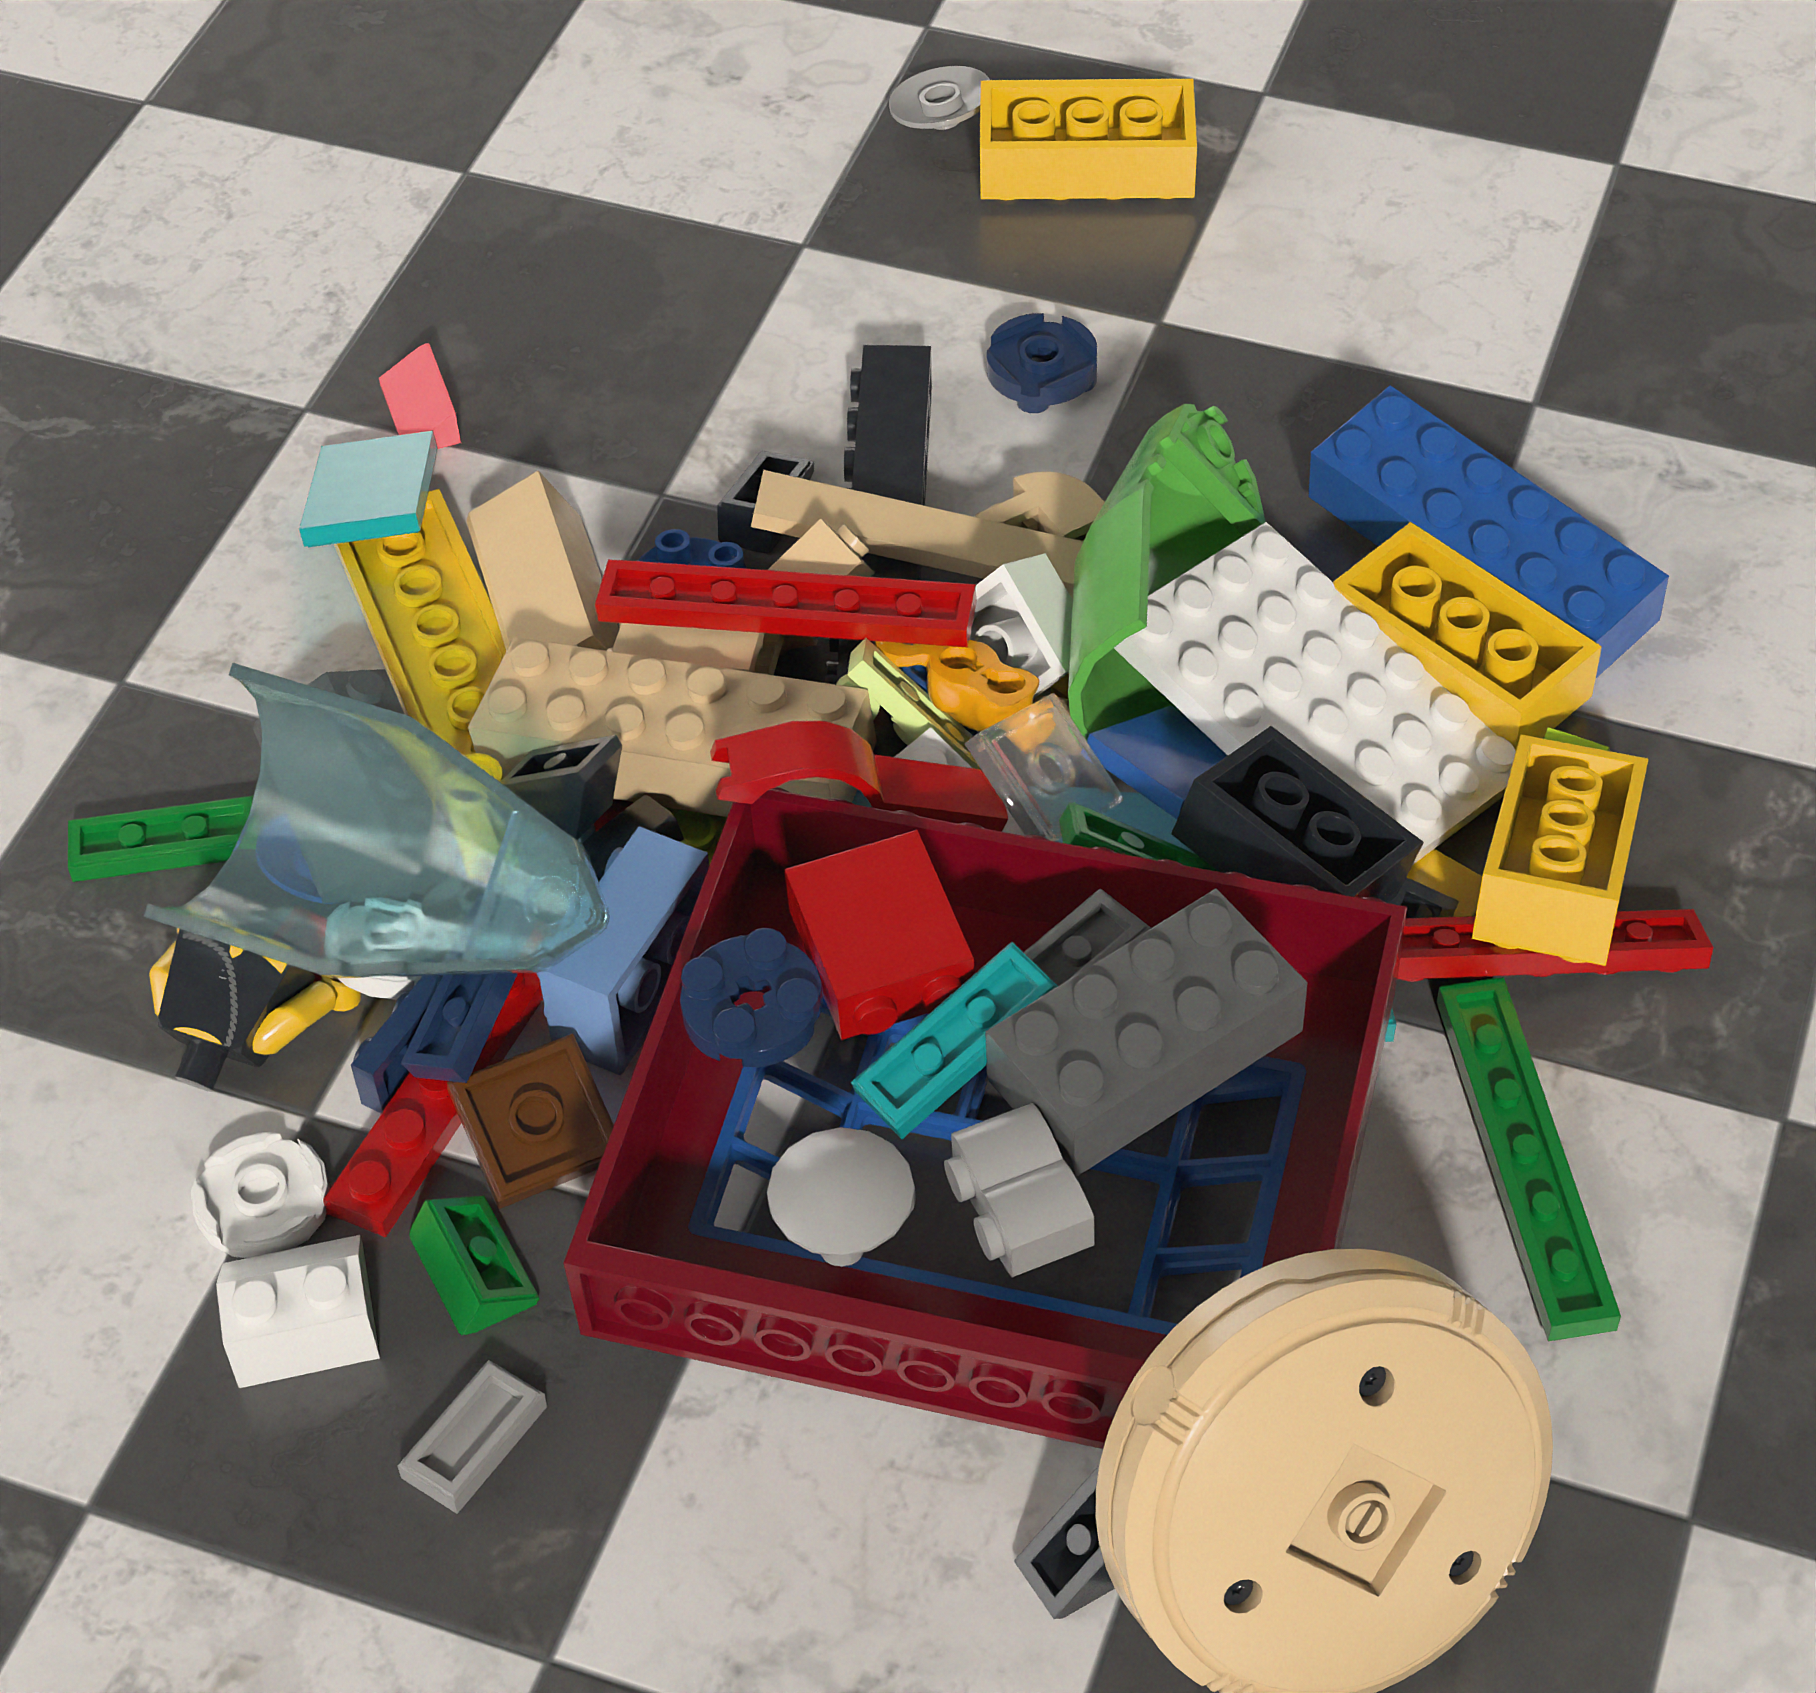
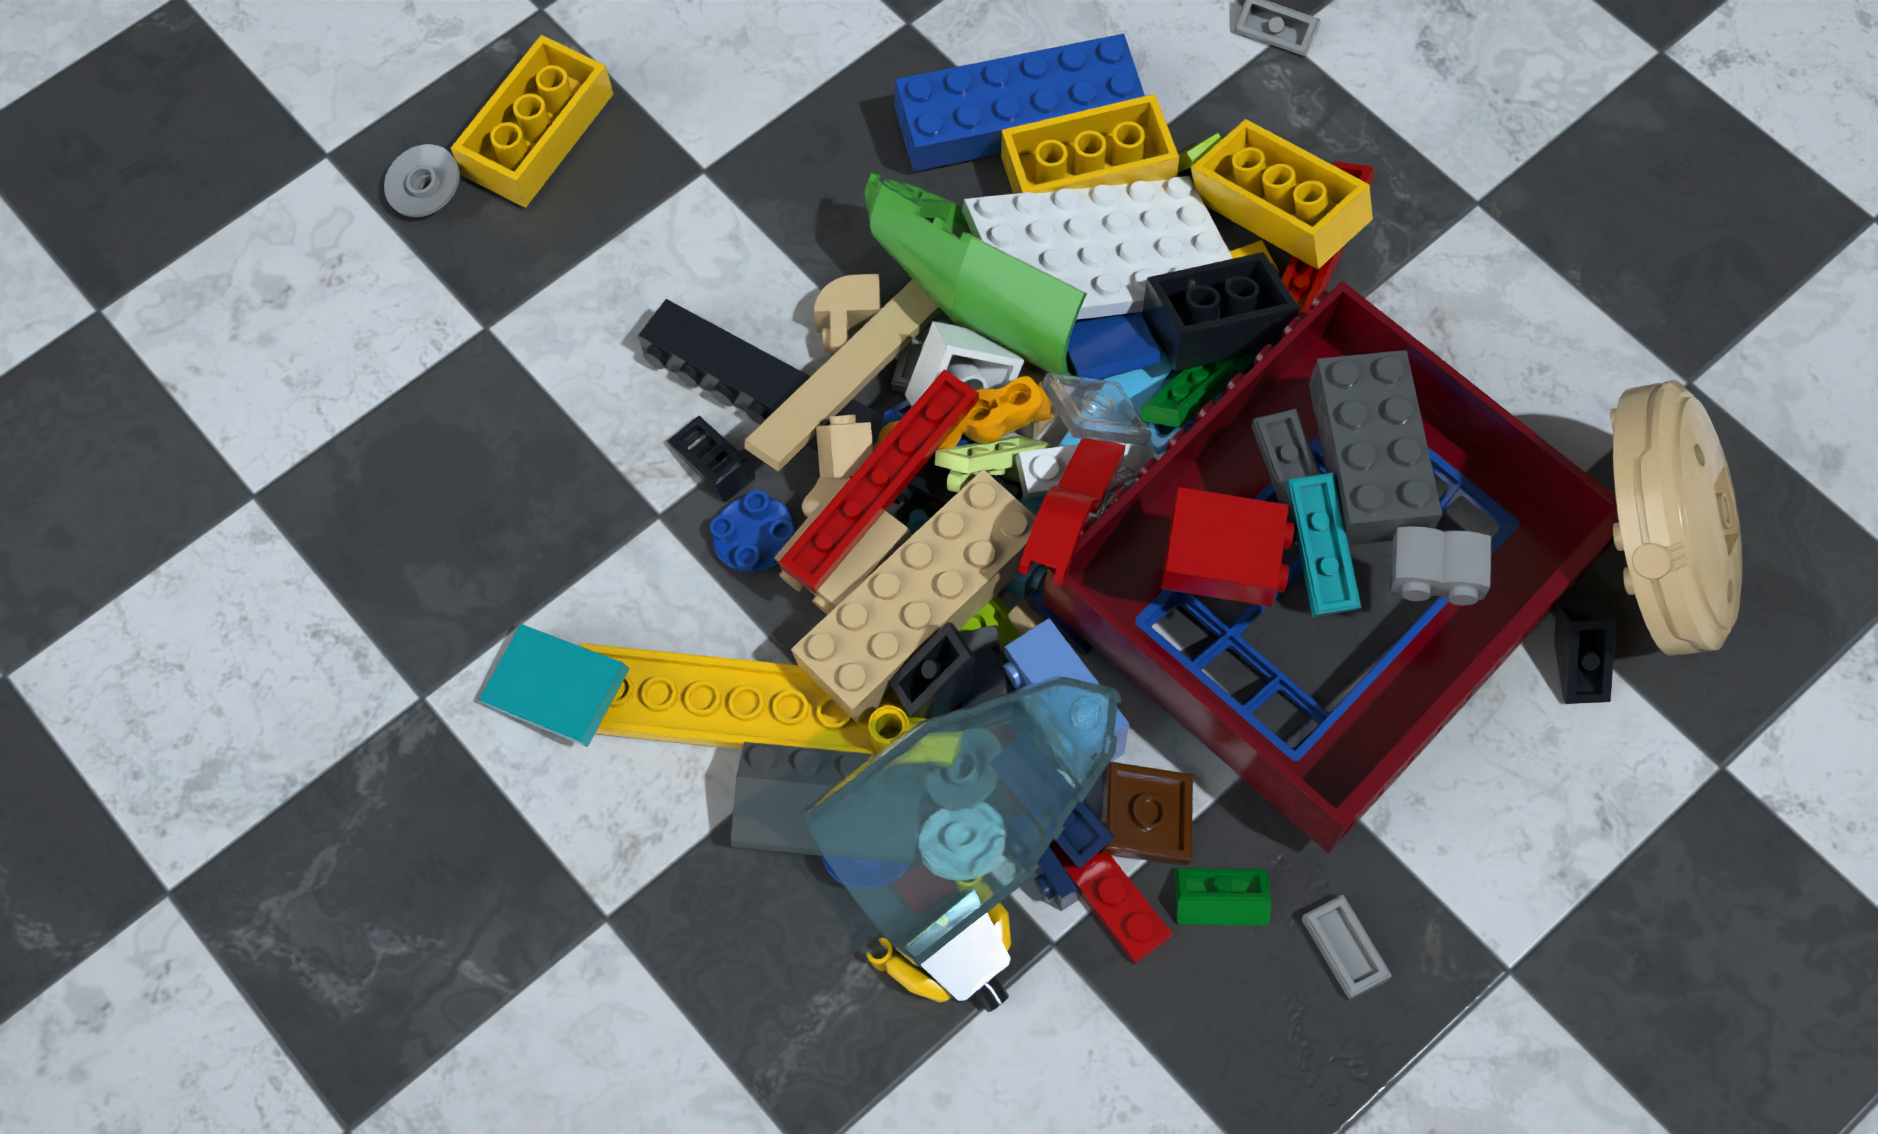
camera: 60 degrees left, 15 degrees up
green tile [68,795,261,882] -> none
white tile [191,1132,330,1258] -> none
white slope [216,1235,380,1388] -> none
coral slope [379,343,461,449] -> none
tan slope [466,471,619,651] -> none
dark blue plate [680,928,823,1068] -> none
light grey dish [767,1127,916,1267] -> none
dark blue plate [986,313,1097,413] -> none
green plate [1437,977,1621,1342] -> none

